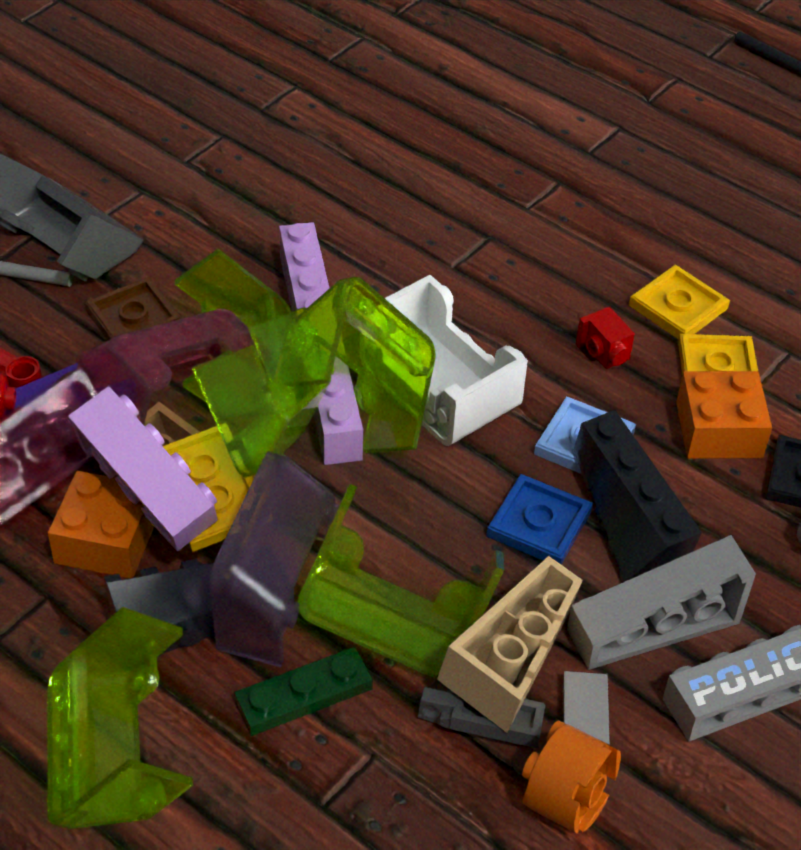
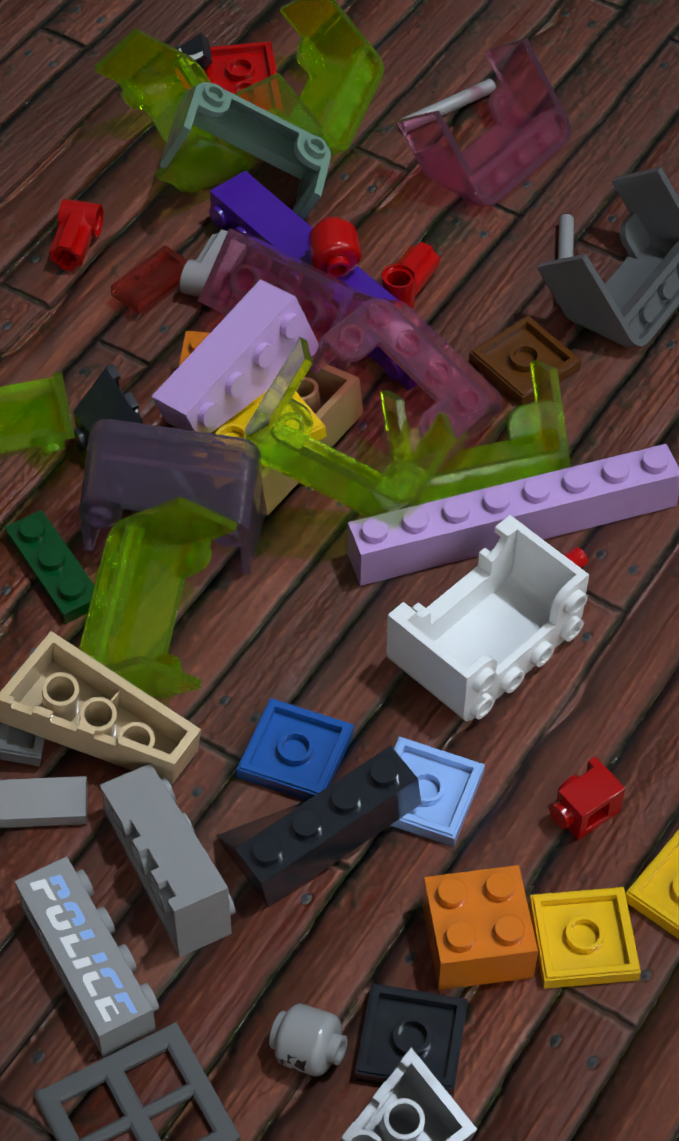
camera: 85 degrees right, 5 degrees up
clear neon green windscreen [272,277,436,453] -> none

